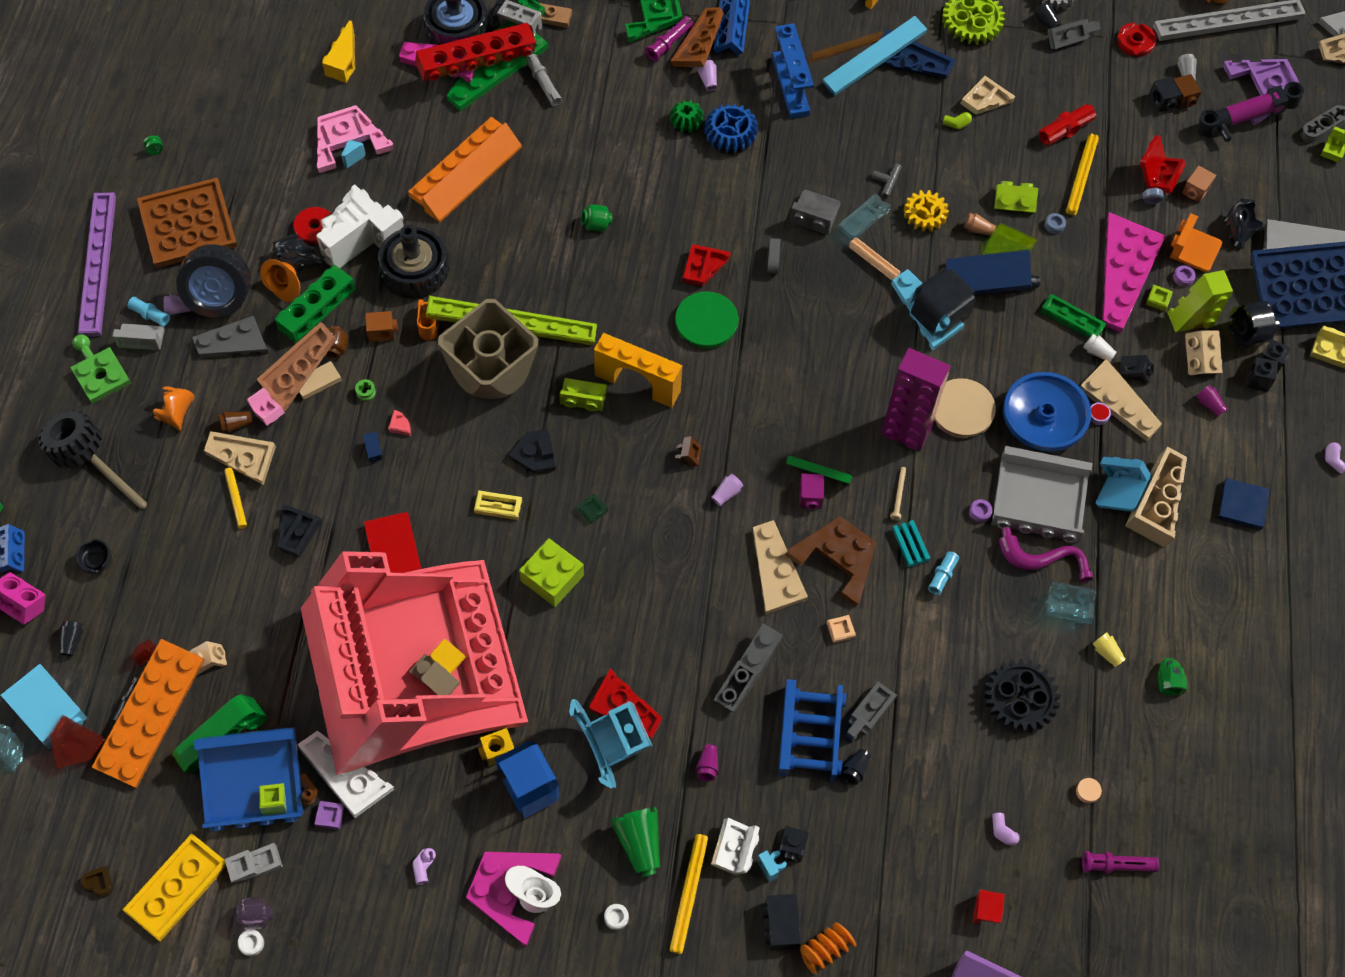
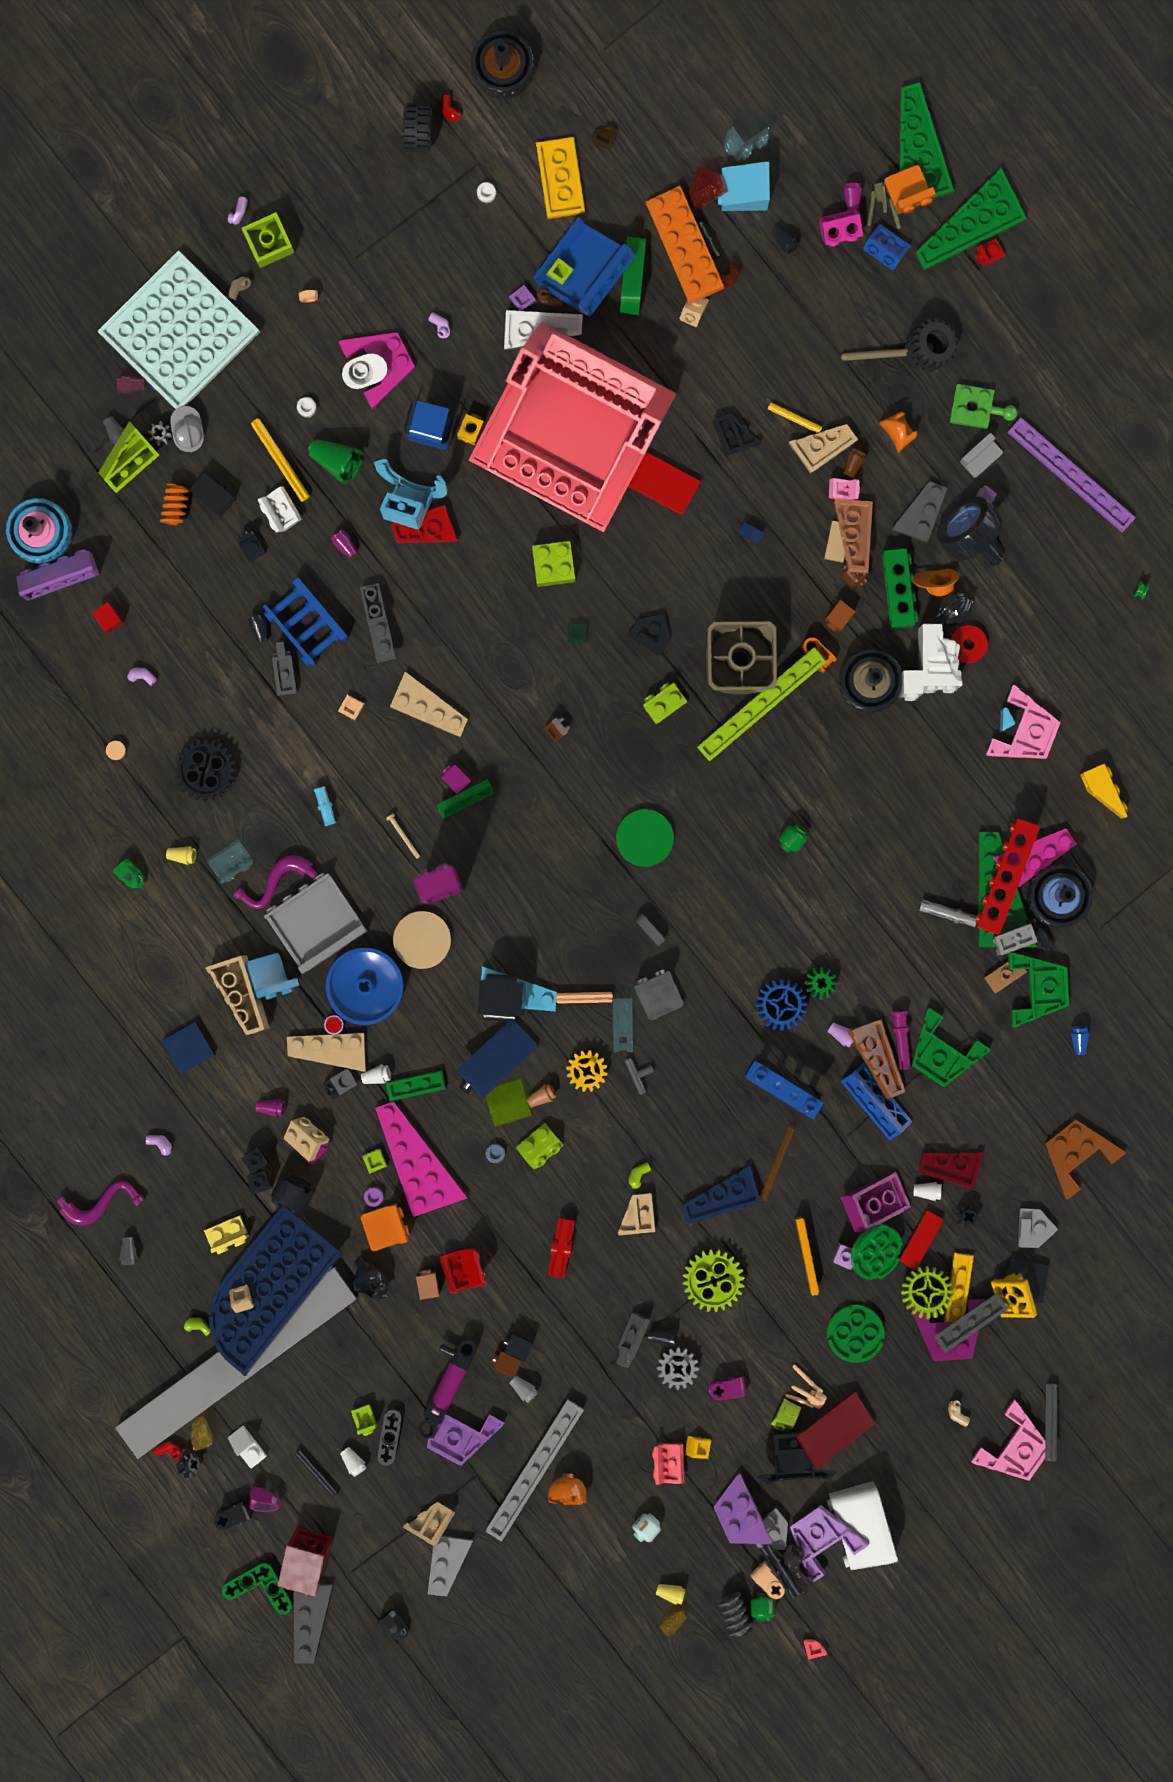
camera: 130 degrees right, 25 degrees up
black hair [76,538,112,574] -> none
medium azure pin [128,297,170,326] -> none
dark orange plate [137,177,238,268] -> none
light grey slope [225,843,283,883] -> none
clear purple head [235,897,273,930] -> none
bright green bush [355,379,376,401] -> none
coral tile [388,410,411,436] -> none
orange slope [408,117,522,223] -> none
dark tan slope [409,654,460,695] -> none
yellow slope [430,639,466,674] -> none
light yellow tile [474,490,522,520] -> none
light orange arch [594,333,682,408] -> none
red wing [683,244,731,287] -> none
lavender cone [711,474,743,506] -> none
medium azure tile [757,851,787,882] -> none
reddish brown wing [785,516,876,607] -> none
medium azure tile [823,16,927,96] -> none
teal tile [892,520,930,568] -> none
medium lavender tile [969,499,992,523] -> none
yellow axle [1066,133,1099,216] -> none
magenta pin [1082,851,1159,874] -> none
red tile [1117,23,1156,57] -> none
sand blue tile [1142,188,1164,205] -> none
lime wedge [1167,270,1233,332] -> none

